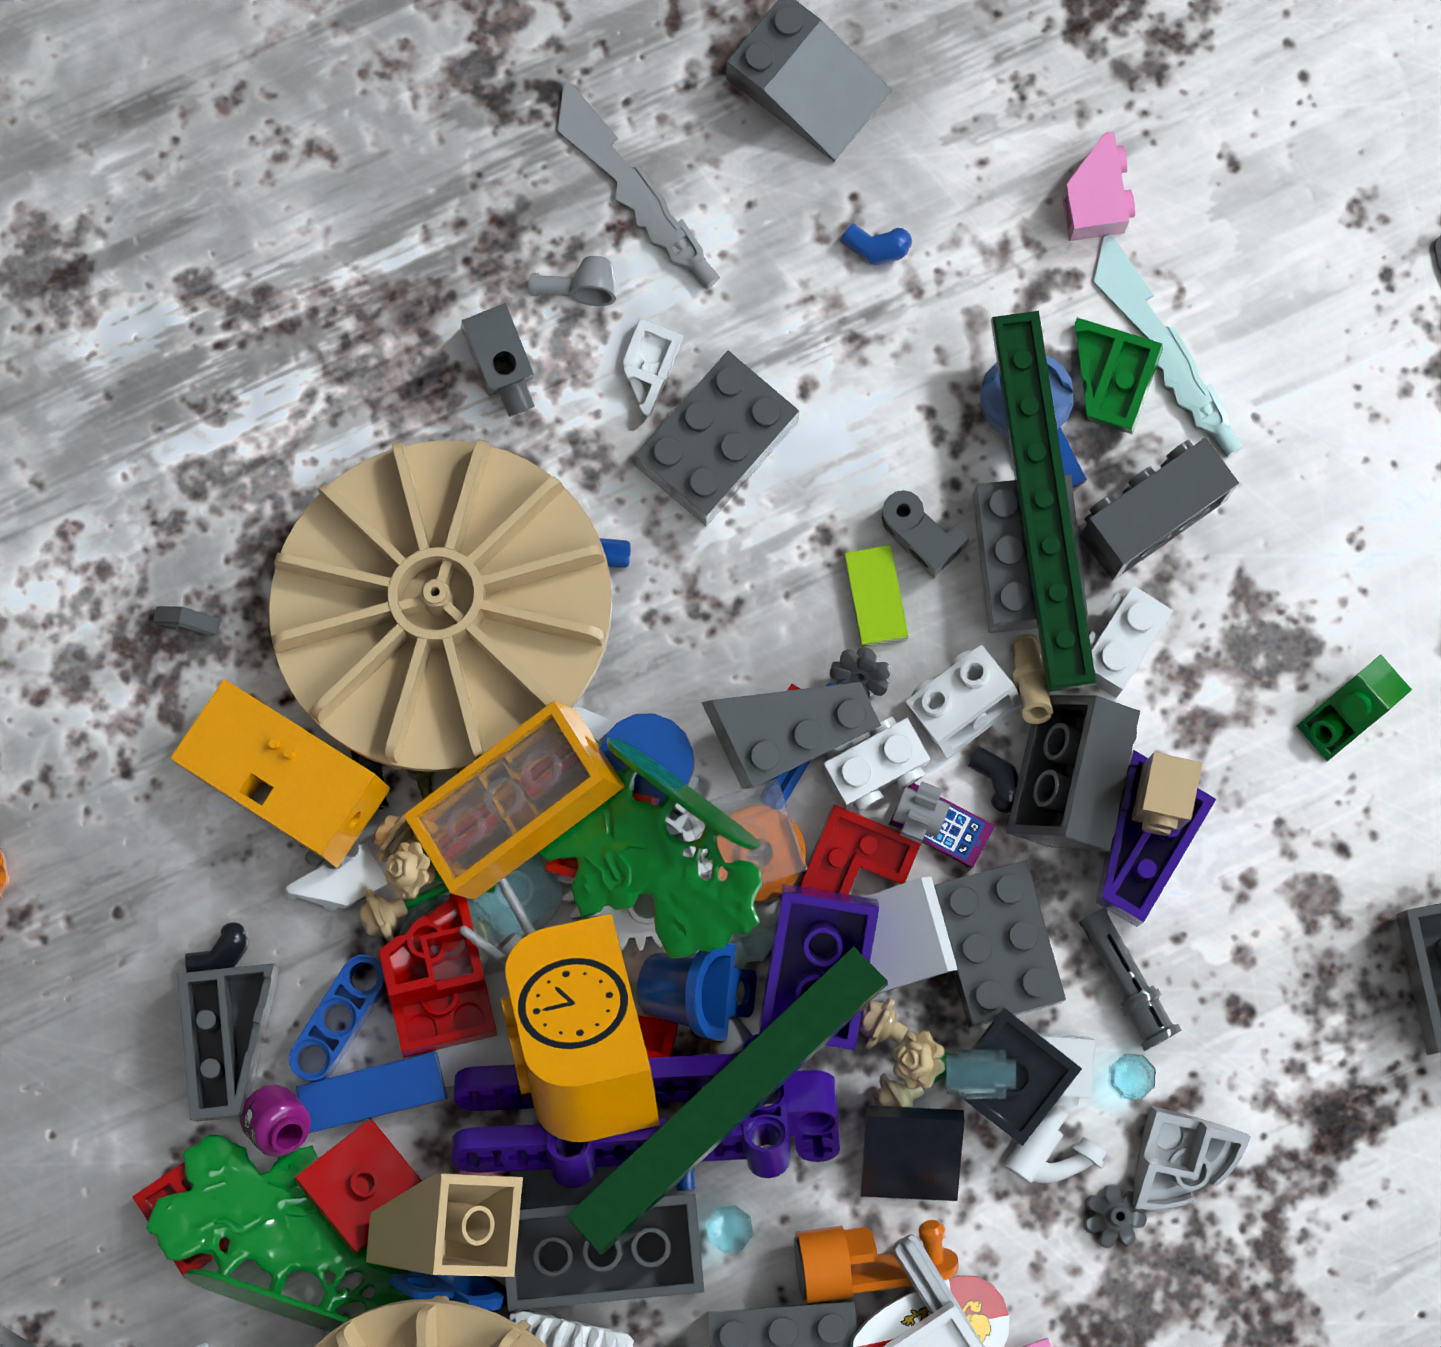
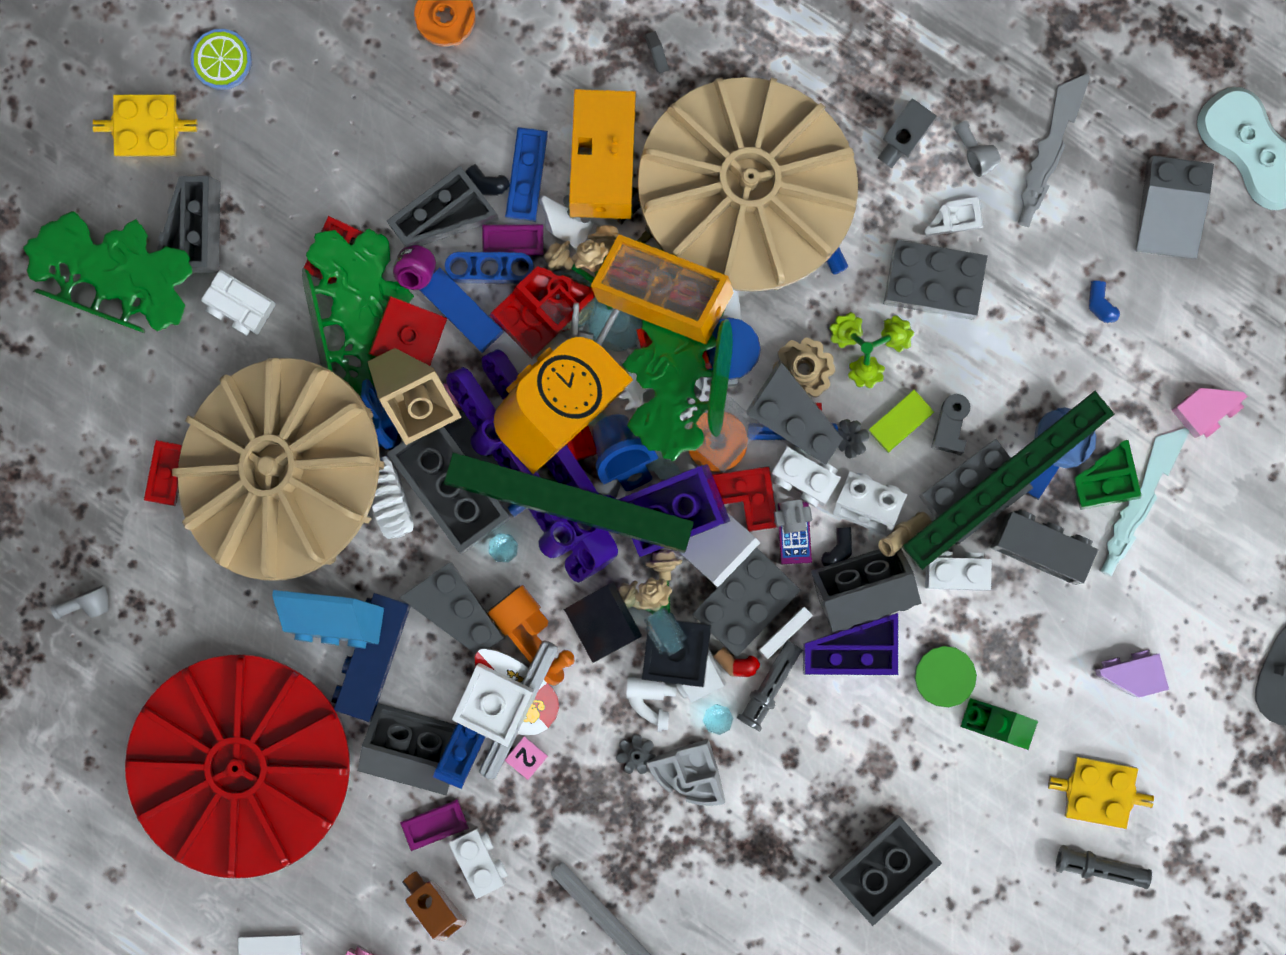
camera: 65 degrees right, 5 degrees up
tan brick [1131,752,1203,836] -> none
none -> magenta tile [482,224,544,256]
none -> blue tile [505,127,548,222]
none -> arm [713,647,760,677]
none -> white tile [757,607,813,659]
none -> tan plant [772,338,835,398]
none -> lime plant [830,312,914,389]
none -> bright green tile [915,646,977,708]
none -> lavender slope [1095,649,1169,698]

